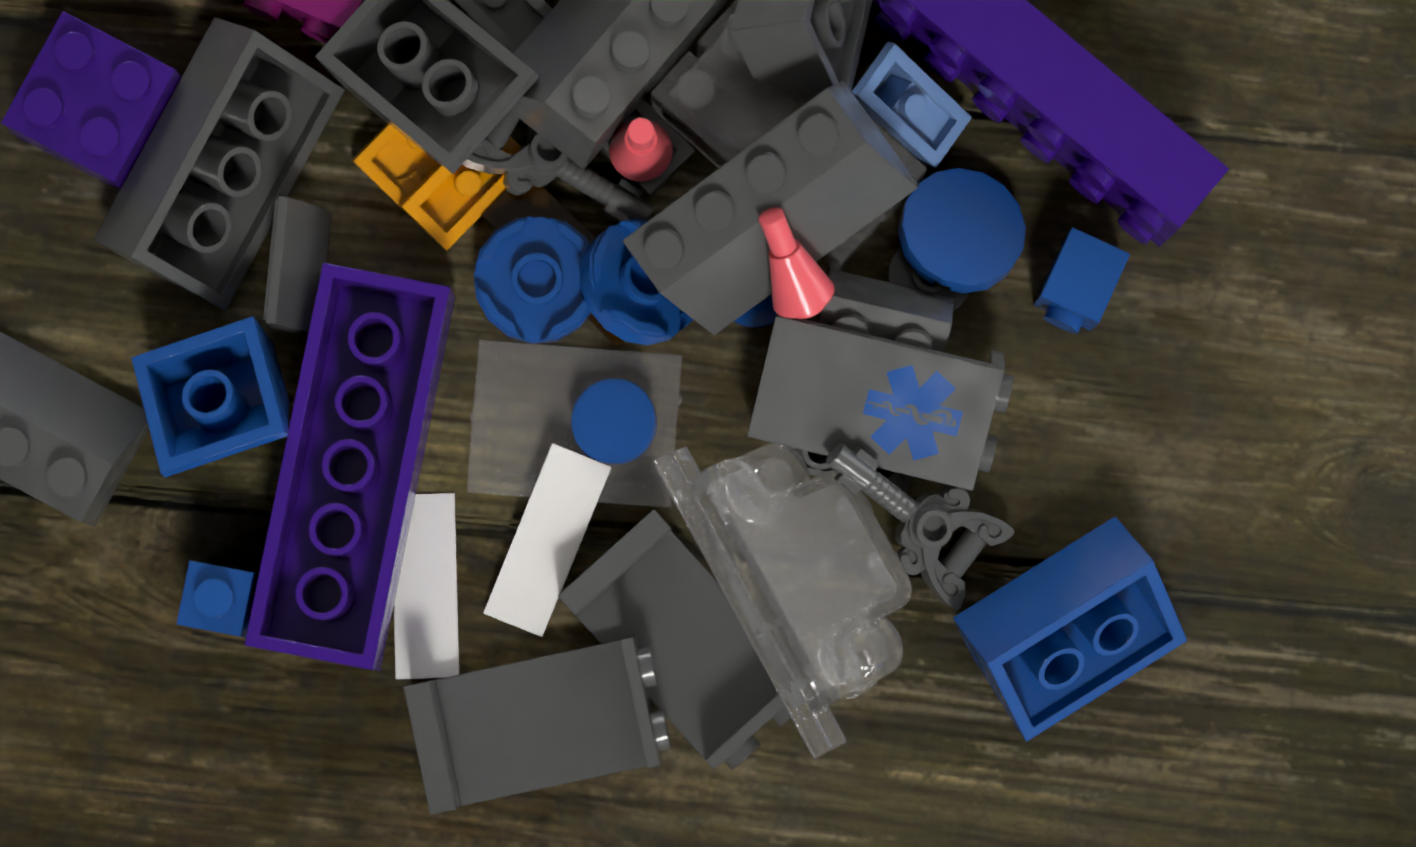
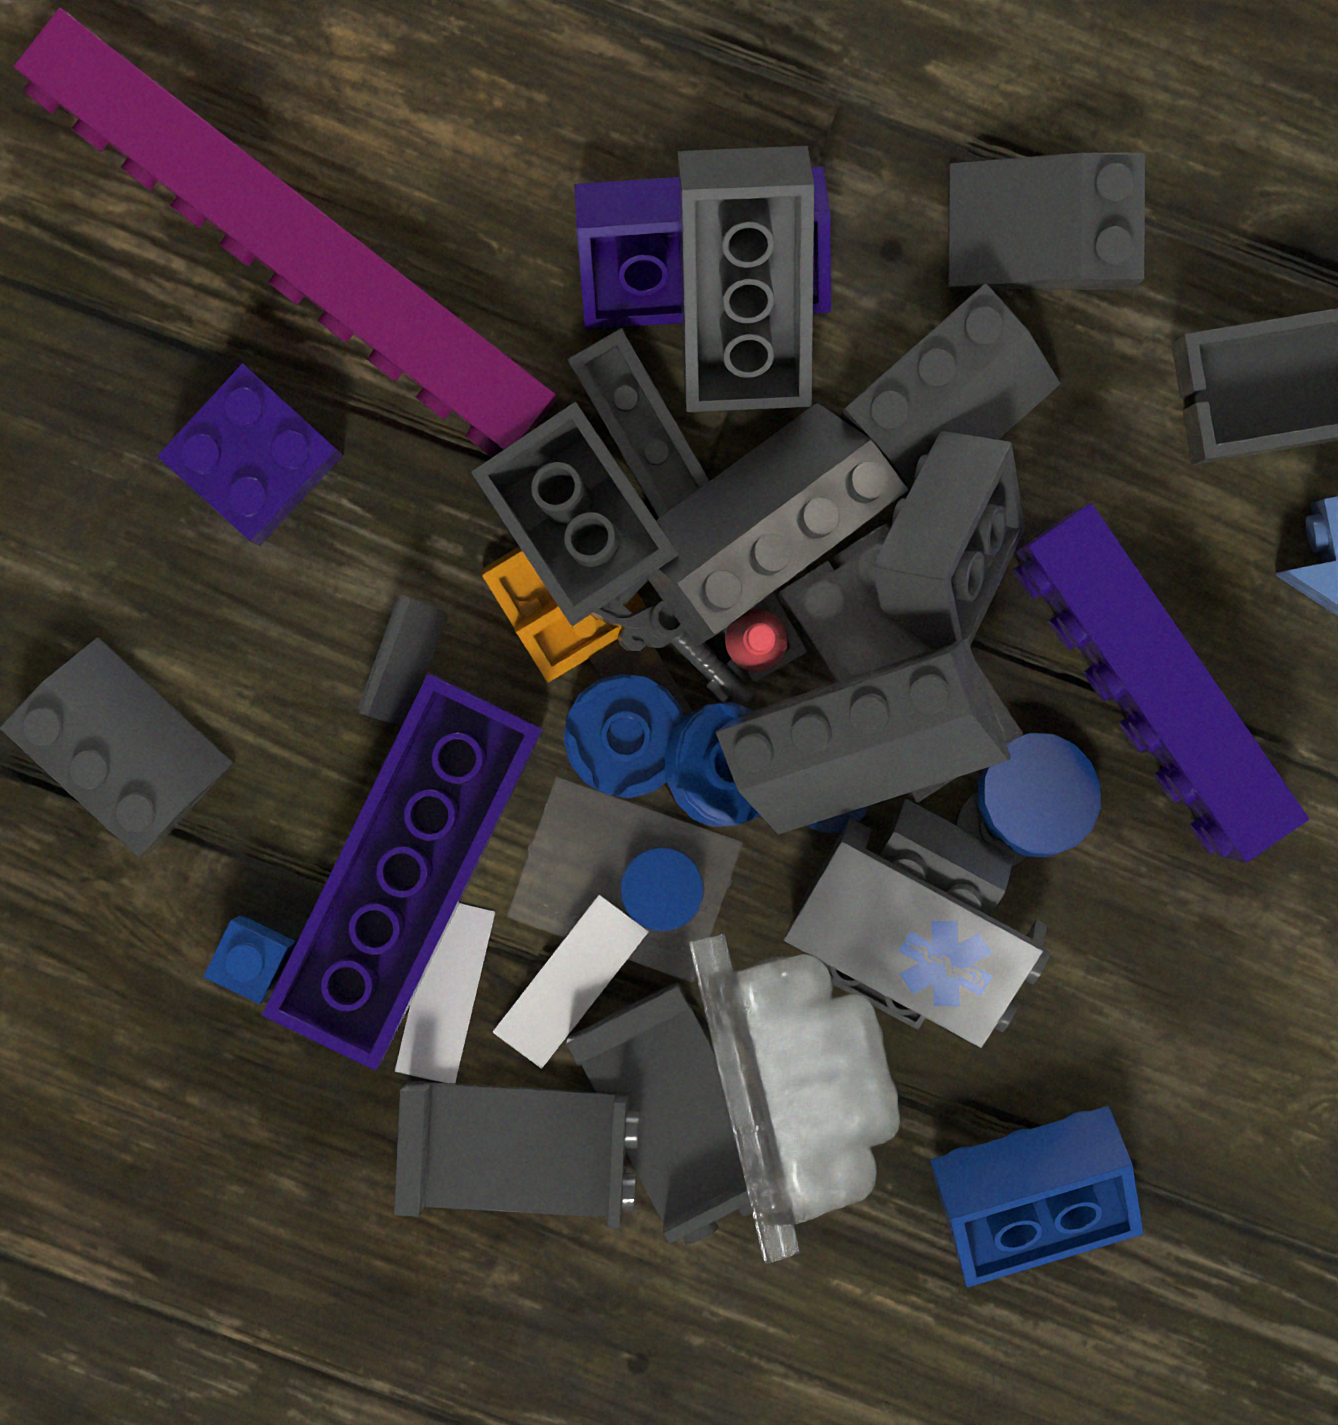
camera: 20 degrees right, 5 degrees up
dark grey slope [93,17,345,311] -> none
blue slope [131,316,289,478] -> none
coral cone [758,207,835,319] -> none
dark grey piece [826,443,1015,610] -> none
medium blue slope [852,42,972,168] -> none
blue brick [1033,227,1130,334] -> none

